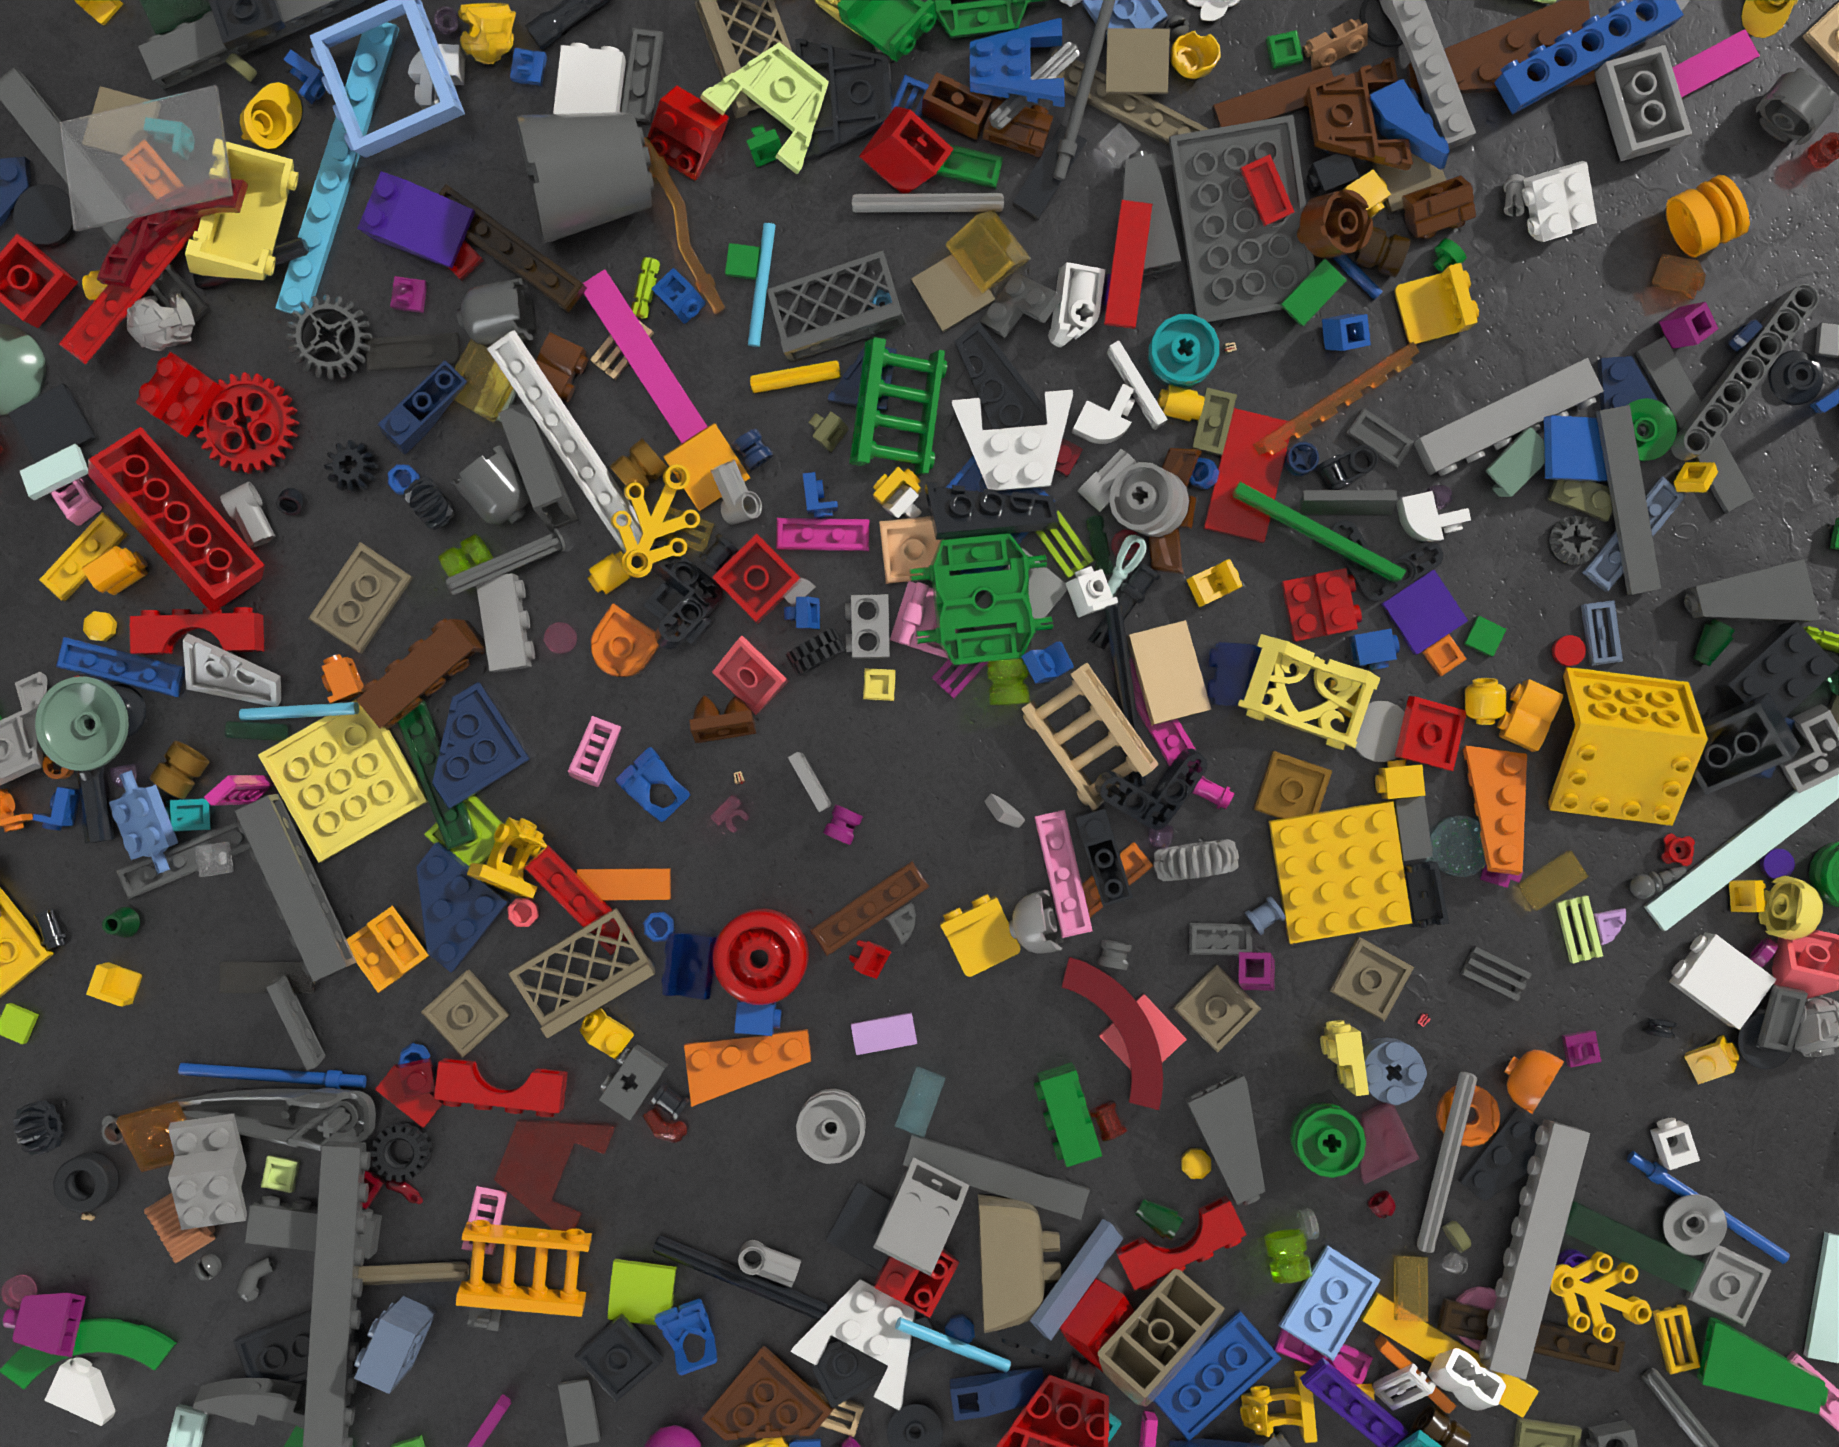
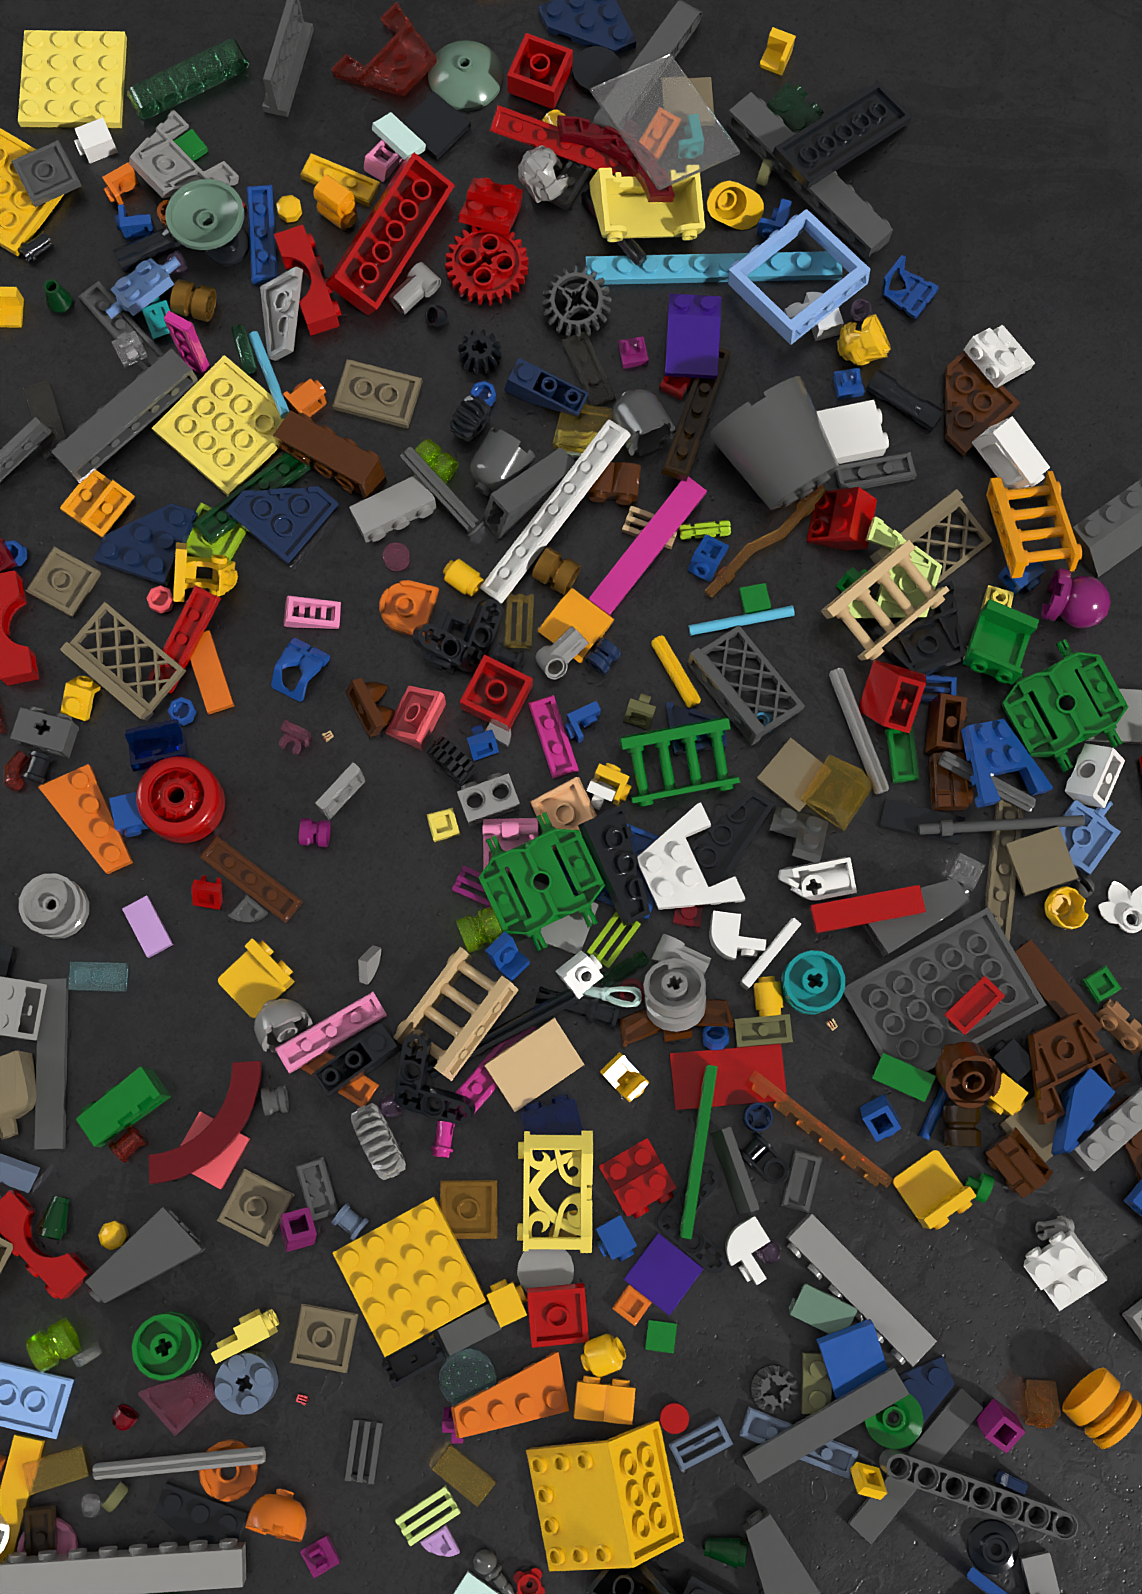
camera: 65 degrees right, 10 degrees down
yellow plant [611,464,700,578] -> none
none -> tan fence [821,540,949,661]

